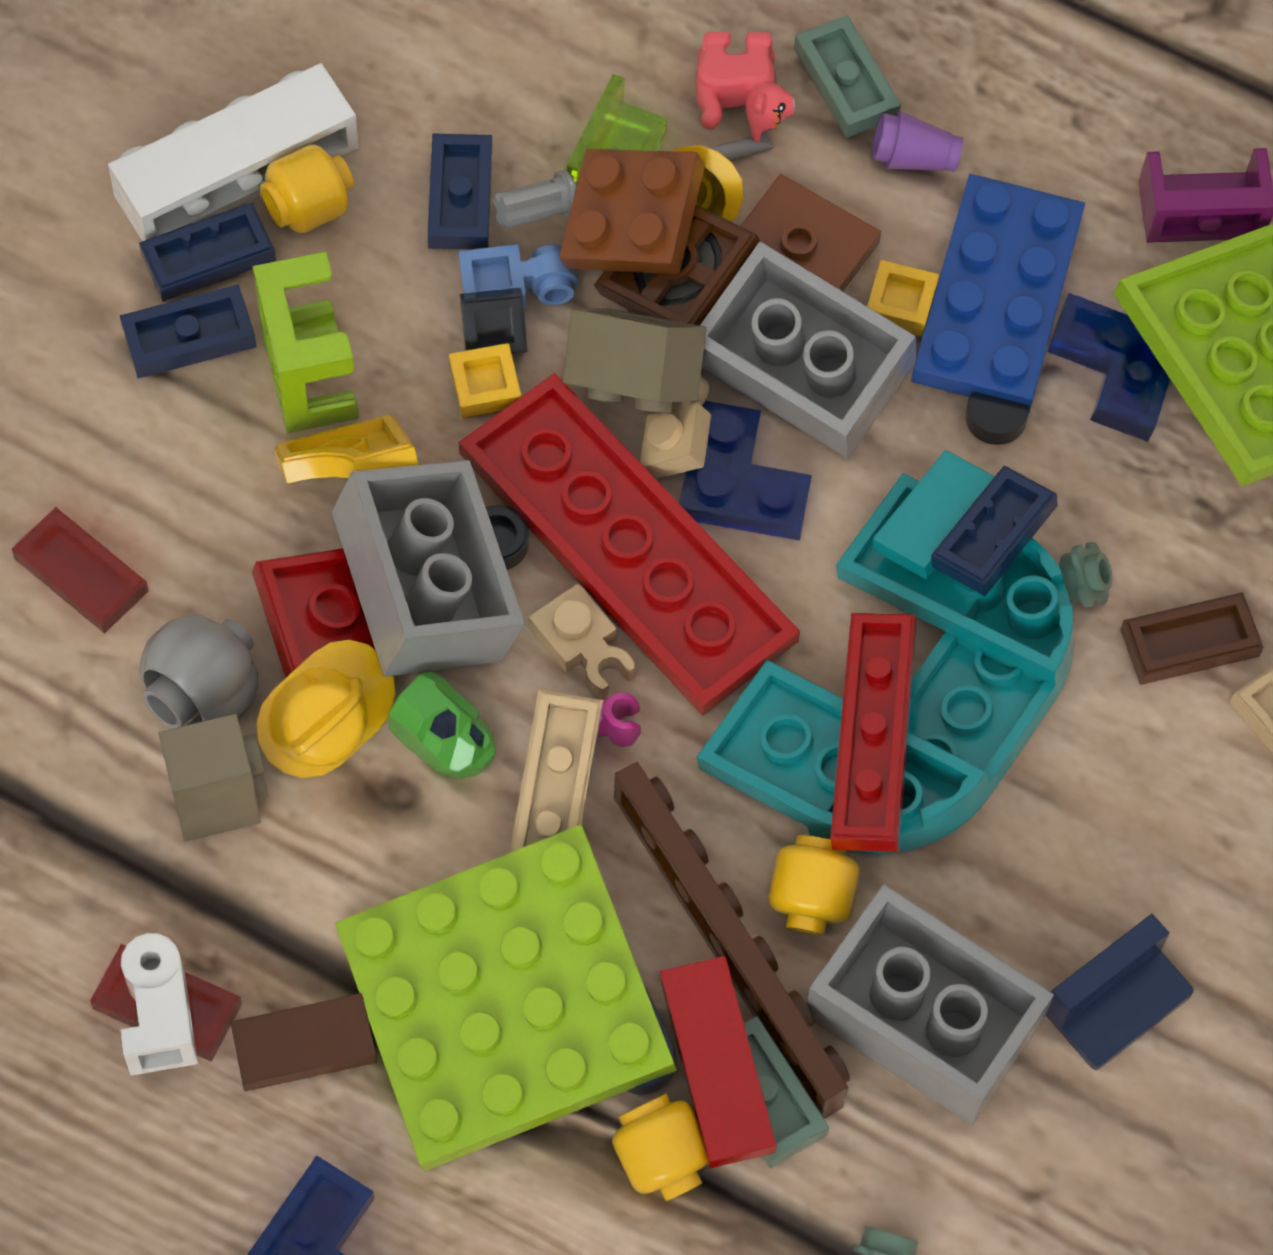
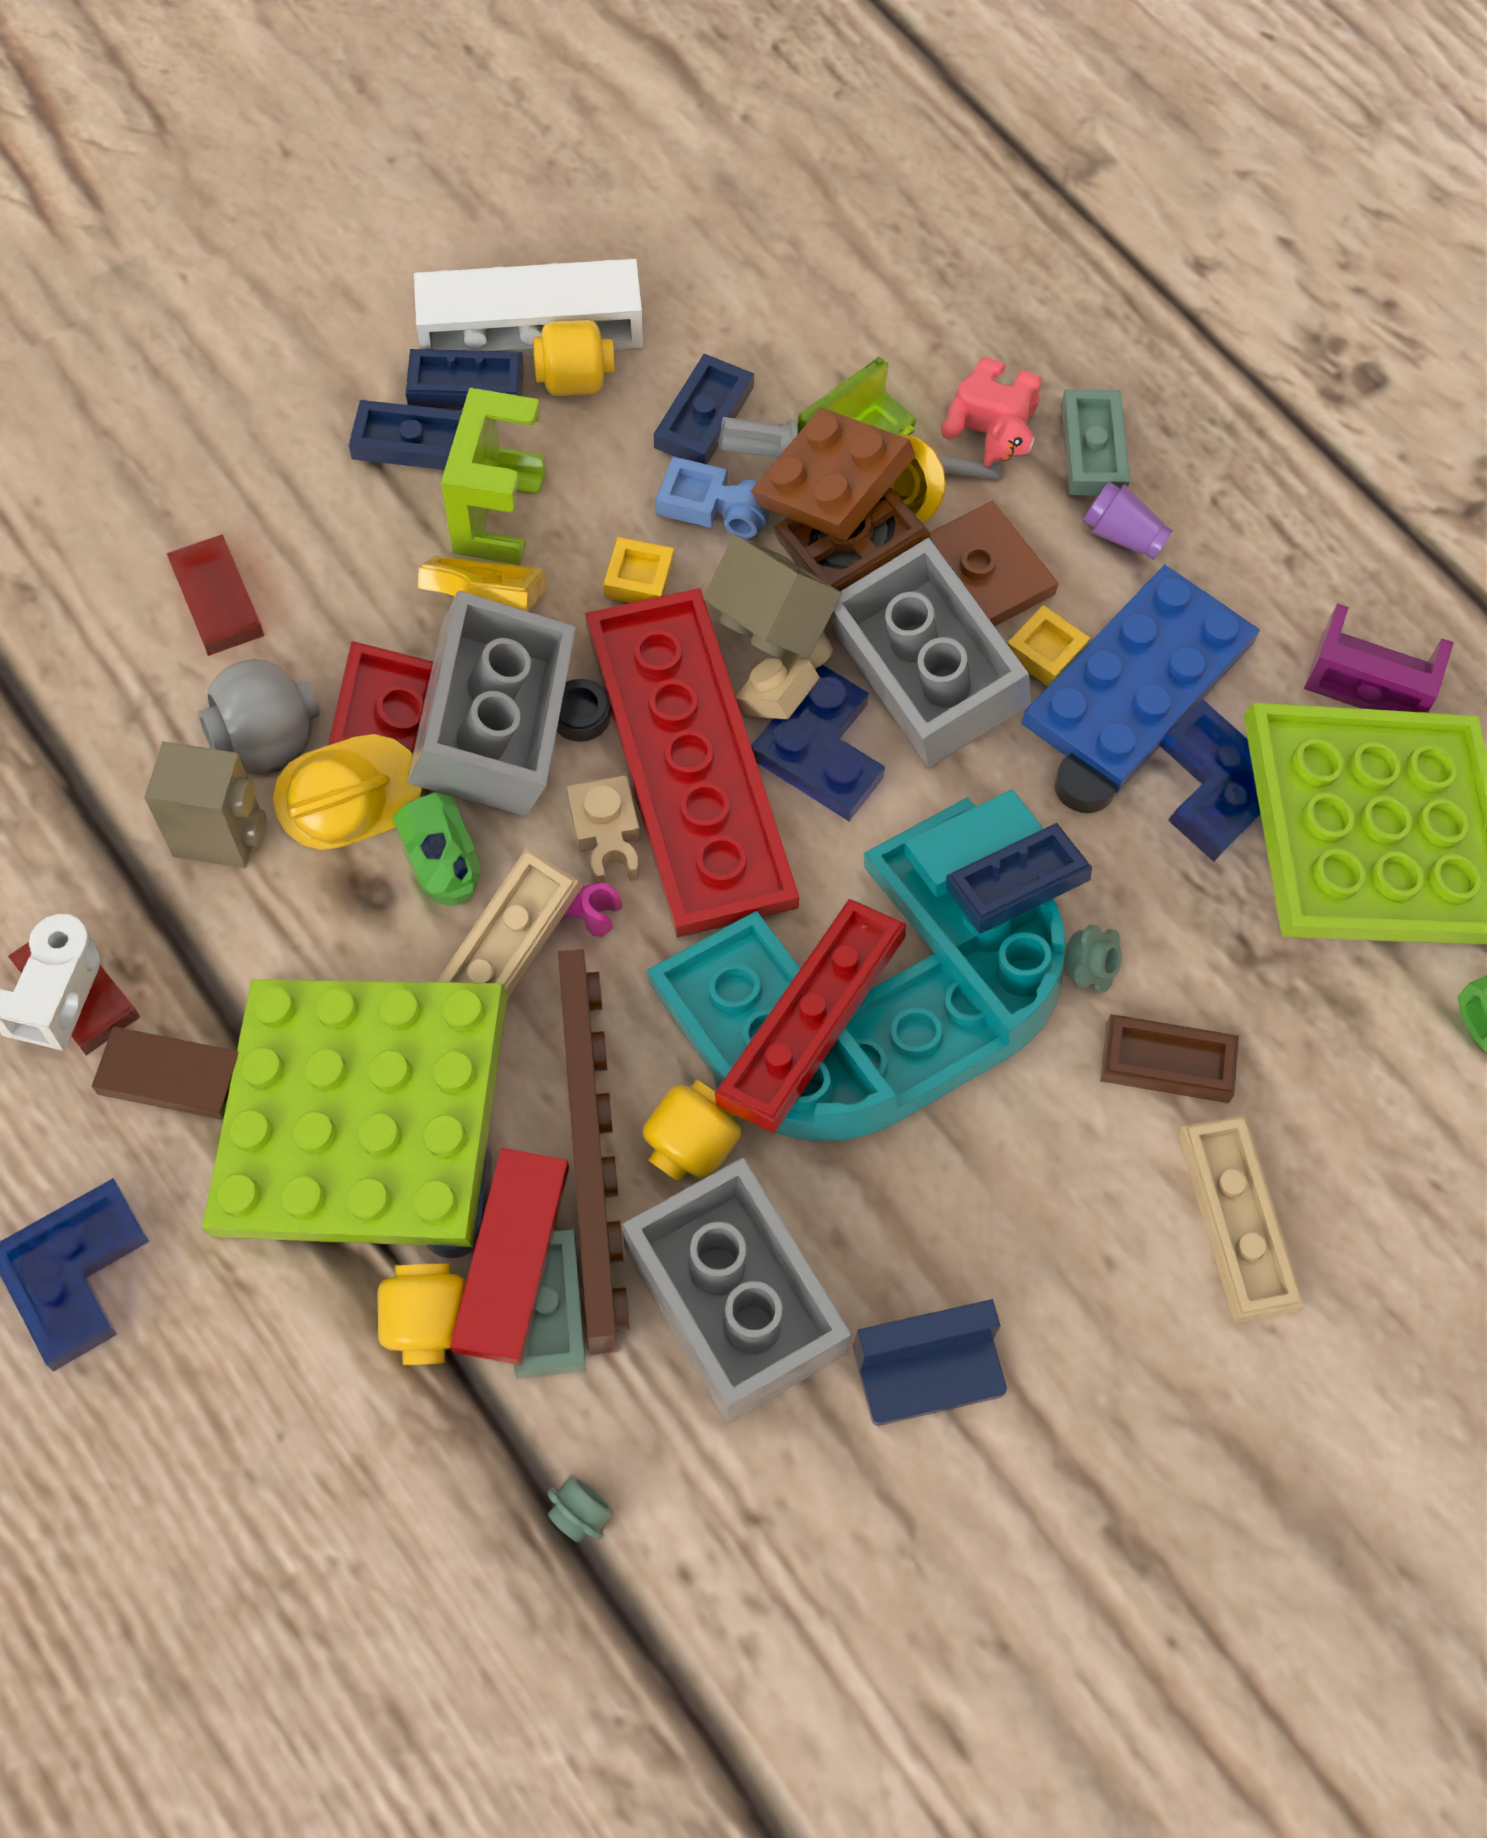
camera: 25 degrees right, 0 degrees up
black tile [460,287,528,354] -> none

